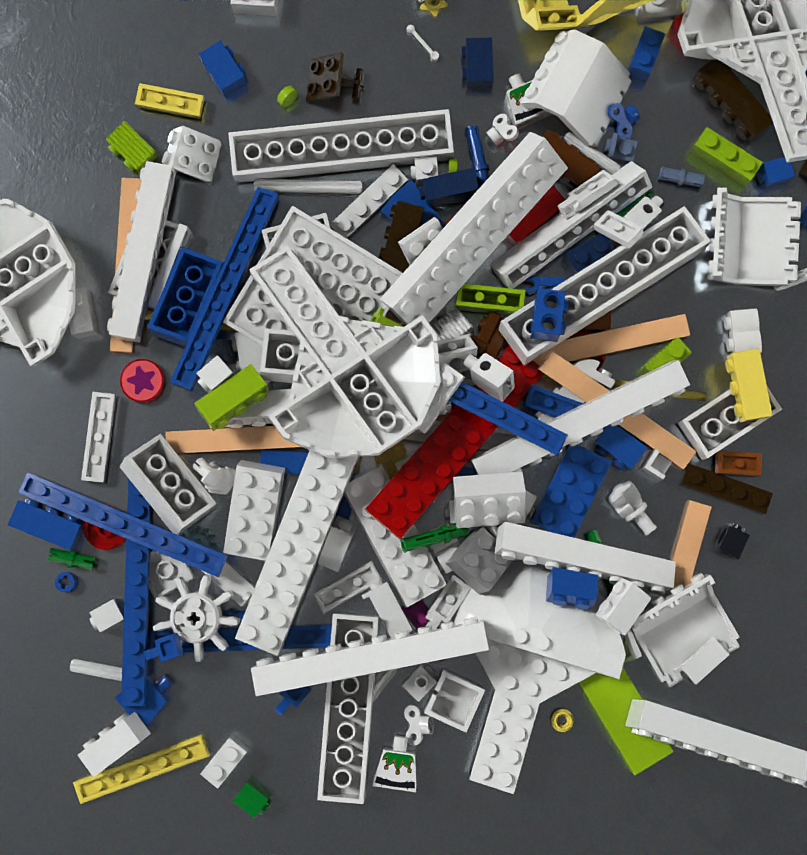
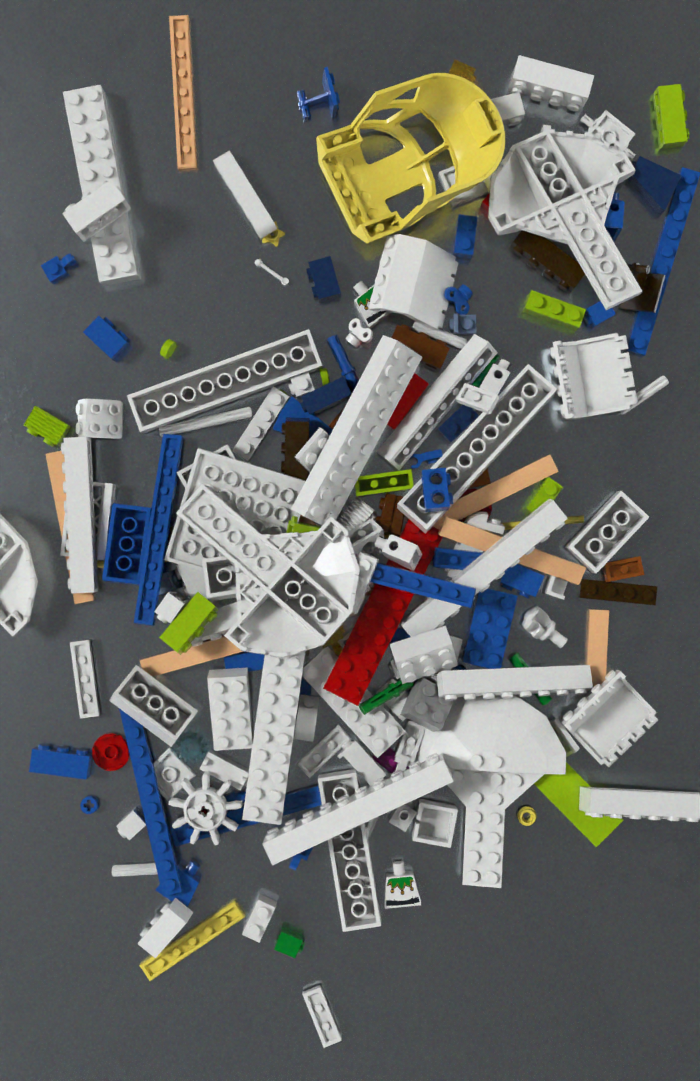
camera: 20 degrees left, 5 degrees up
blue plate [18,472,228,577] -> none
green pin [47,548,96,571] -> none
white brick [69,287,99,339] -> none
tile [120,359,165,403] -> none
light yellow plate [135,83,205,119] -> none
blue plate [144,633,184,663] -> none
white connector [193,458,236,495] -> none
dark brown plate [306,52,365,102] -> none
white piece [404,705,434,746] -> none
blue brick [546,567,598,610] -> none
white hinge [558,170,618,219] -> none
white brick [595,578,651,636] -> none
sand blue pin [658,166,705,188] -> none
white tile [680,637,730,685] -> none
black brick [713,523,750,560] -> none
white brick [724,308,762,353] -> none
light yellow brick [725,348,773,422] -> none

